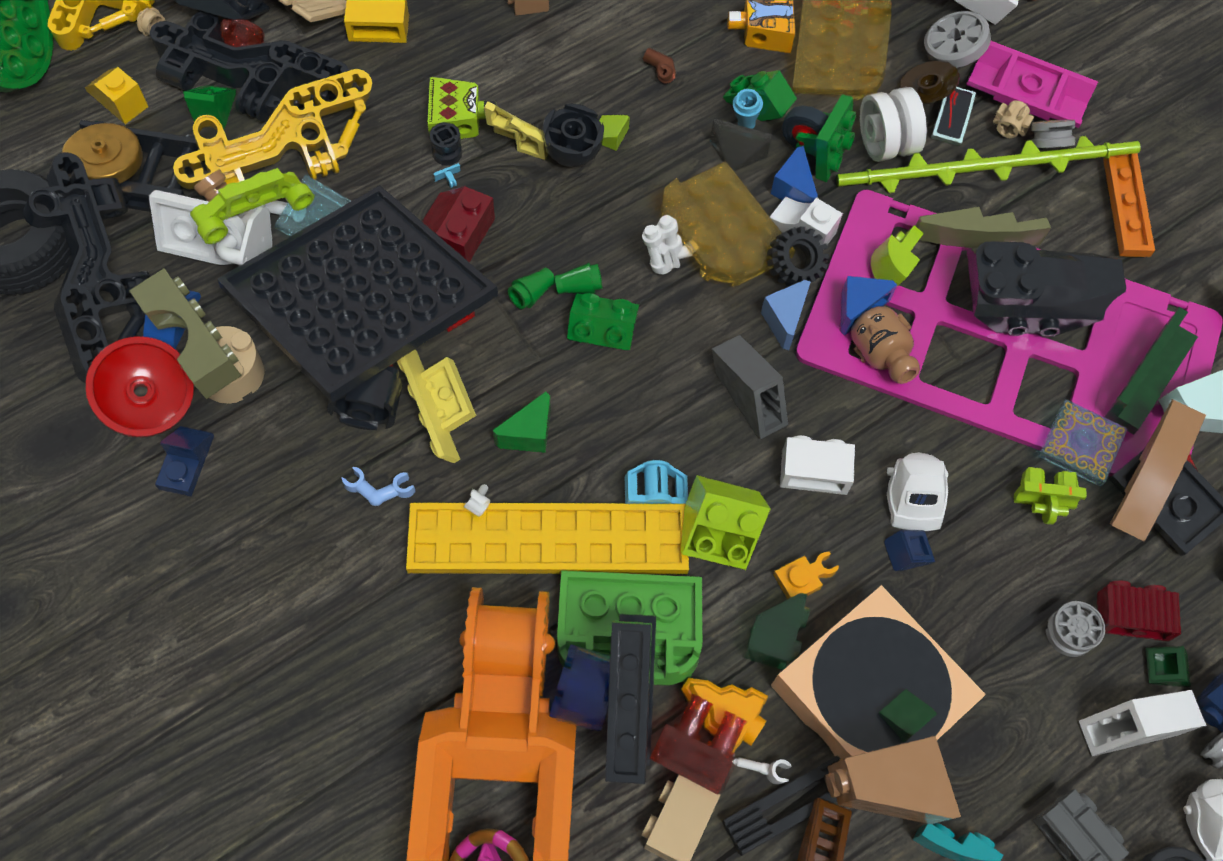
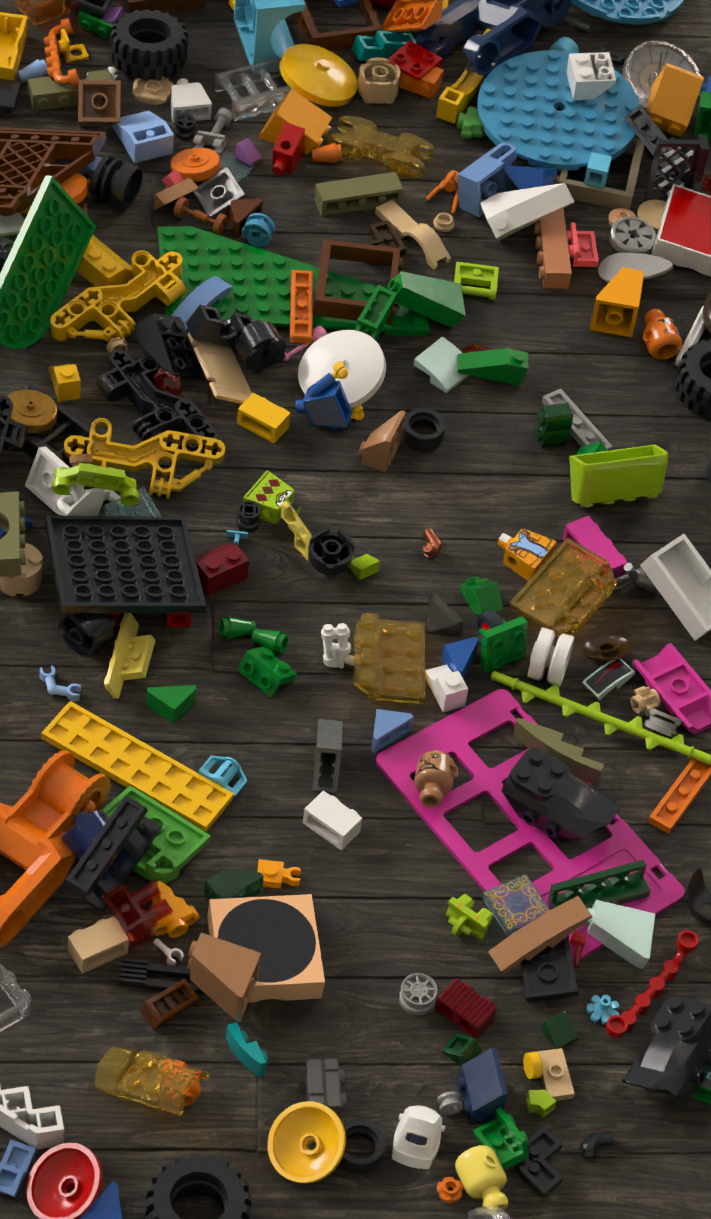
camera: 30 degrees right, 15 degrees down
green slope [184,85,236,129] -> none
white hand [464,484,490,517] -> none
lime slope [681,475,771,570] -> none
medium azure cone [733,89,763,131] -> none
black tyre [767,226,829,287] -> none
blue slope [840,276,897,336] -> none
lime brick [871,225,924,286] -> none
dark green slope [878,689,937,743] -> none
dark blue slope [884,530,935,571] -> none
white helmet [887,452,948,531] -> none
light grey wheel [924,11,991,68] -> none
white slope [1079,690,1206,756] -> none

